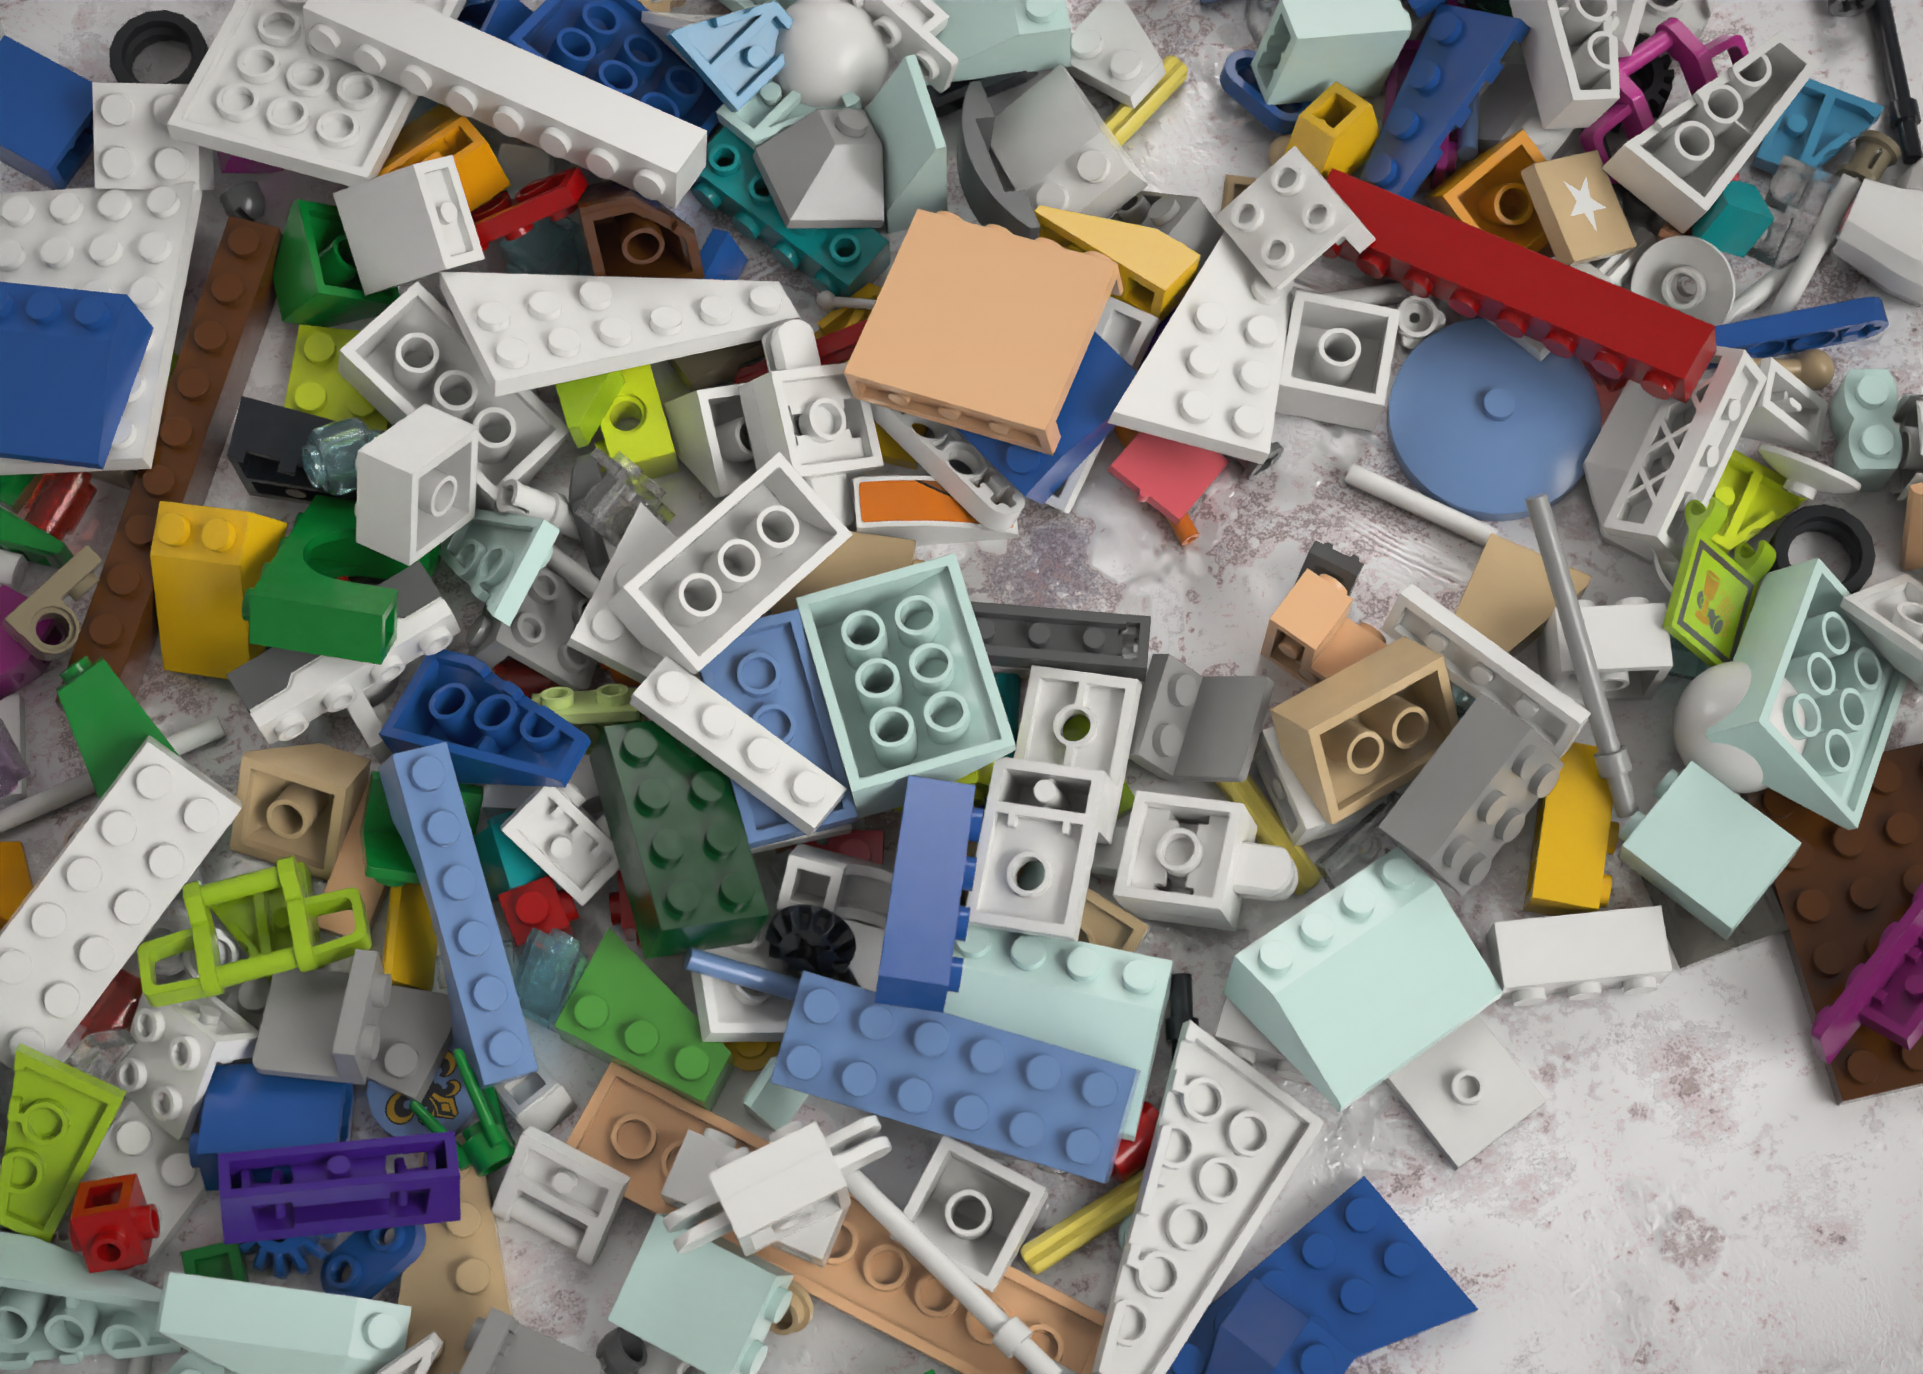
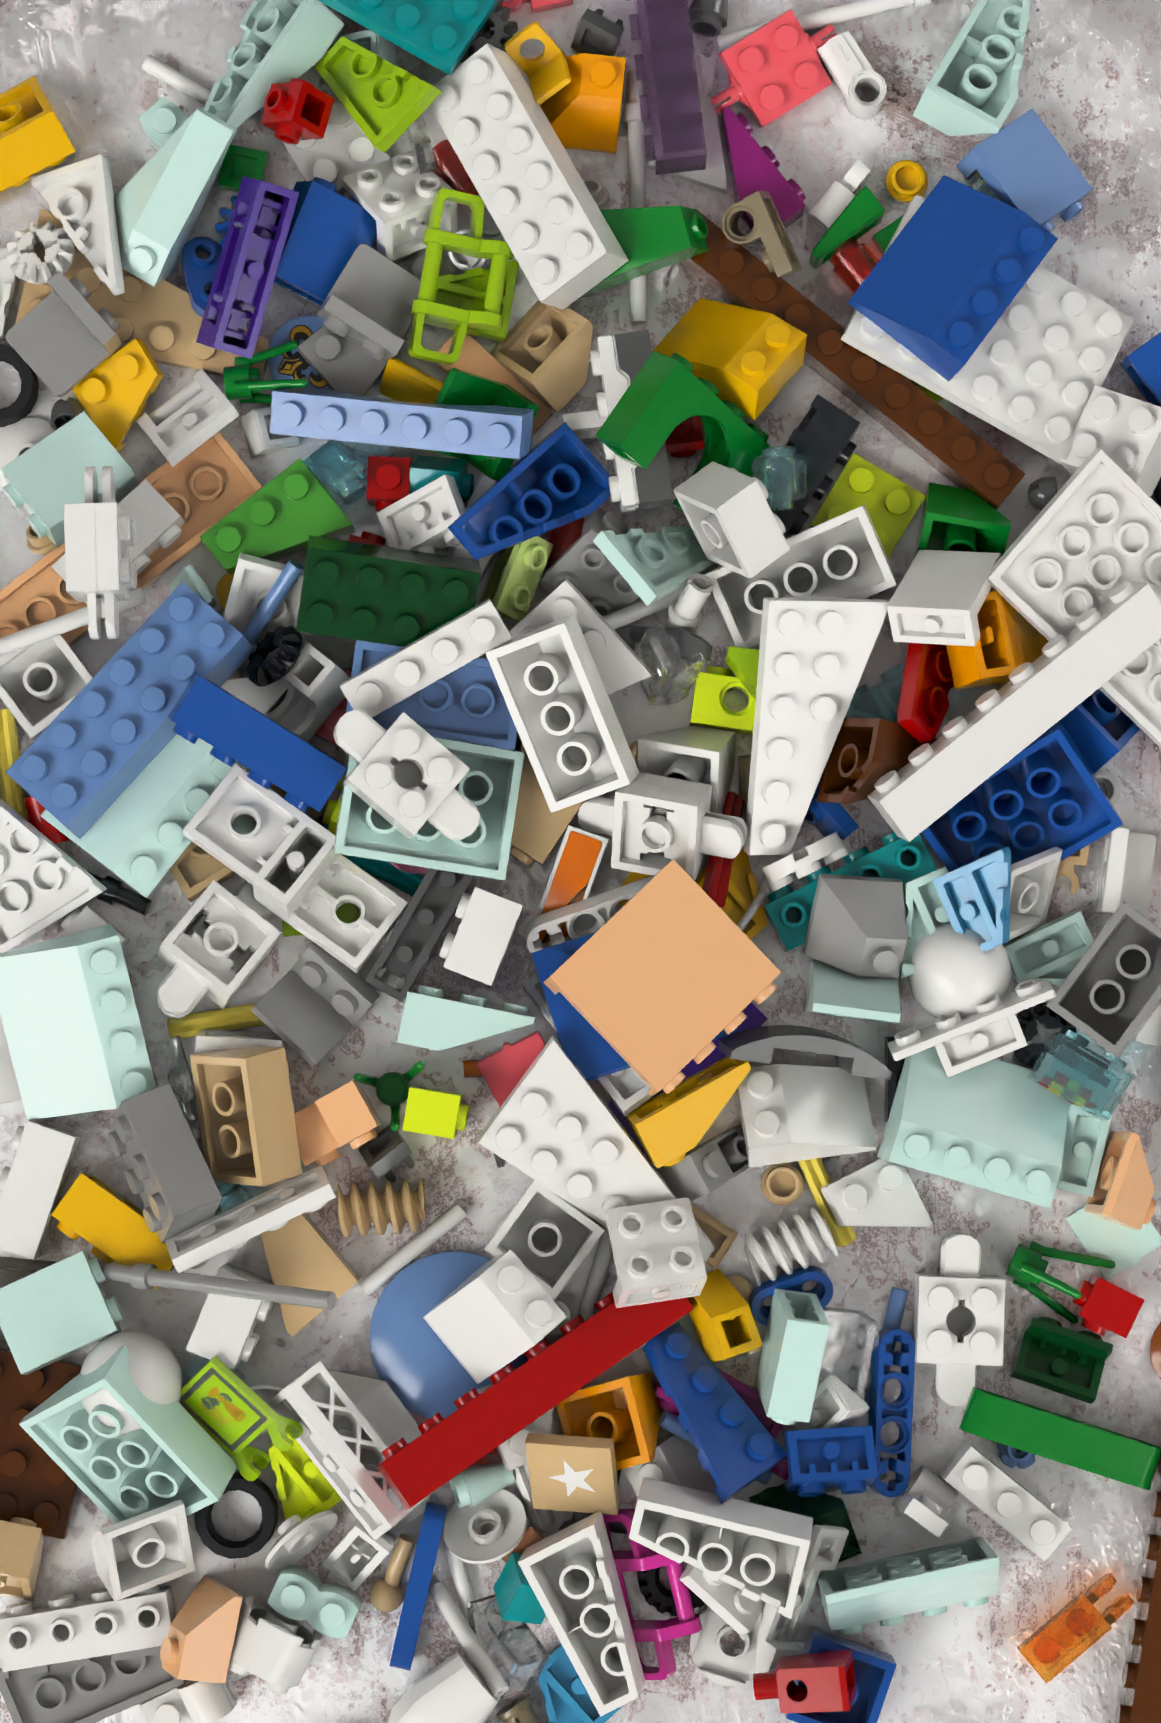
camera: 110 degrees right, 15 degrees up
none -> yellow wing [72,338,163,452]
none -> white brick [333,710,480,841]
none -> tan piece [338,1178,426,1237]
none -> green plant [353,1061,425,1132]
none -> light aqua slope [397,985,536,1051]
none -> neon yellow brick [402,1086,470,1139]
none -> white slope [423,1249,567,1384]
none -> white brick [439,887,524,987]
none -> white piece [744,1208,839,1286]
none -> tan plate [760,1163,803,1205]
none -> white plate [762,832,849,892]

